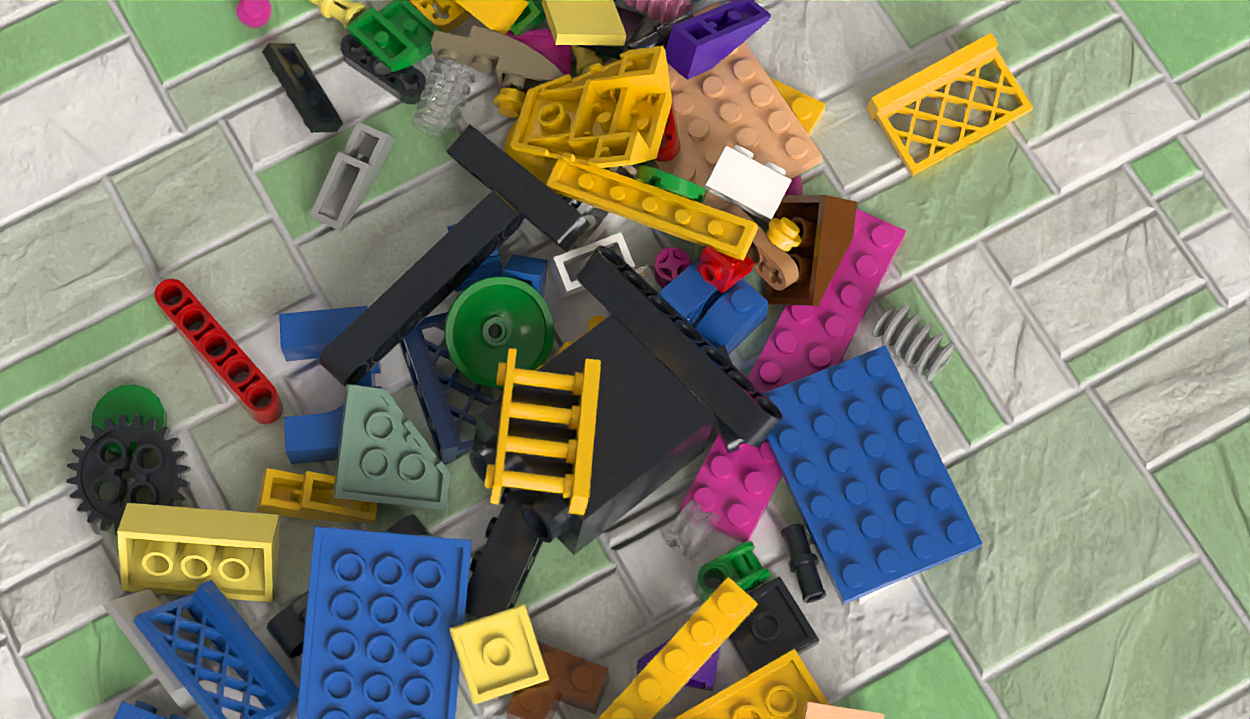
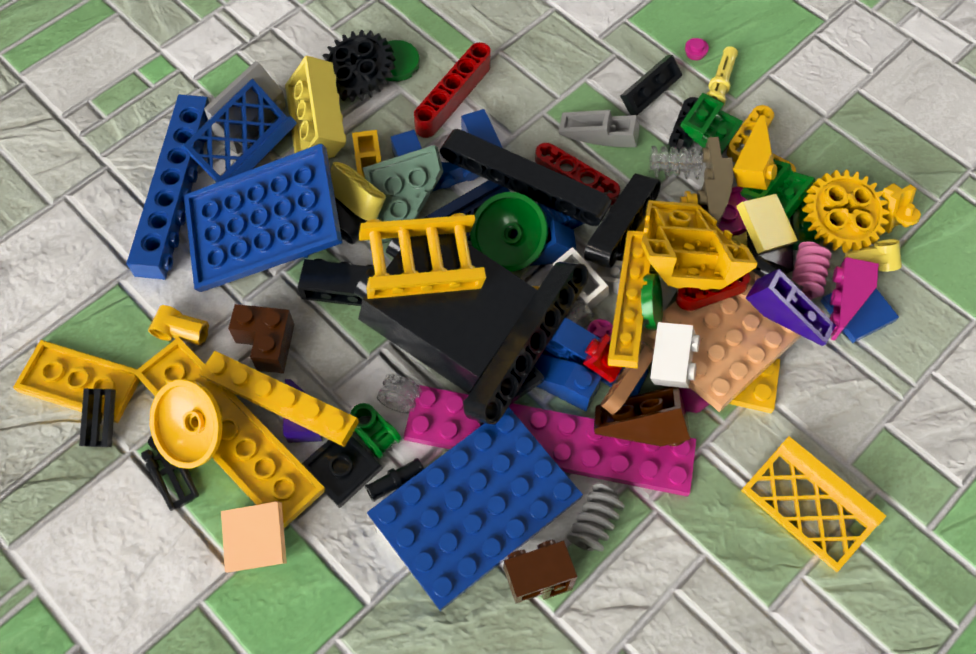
camera: 70 degrees right, 5 degrees down
light yellow tile [450,604,549,705] -> none
yellow plate [766,217,801,251] -> none
none -> light yellow beam [330,162,386,221]
none -> reddish brown brick [503,540,577,604]
none -> red beam [535,143,620,205]

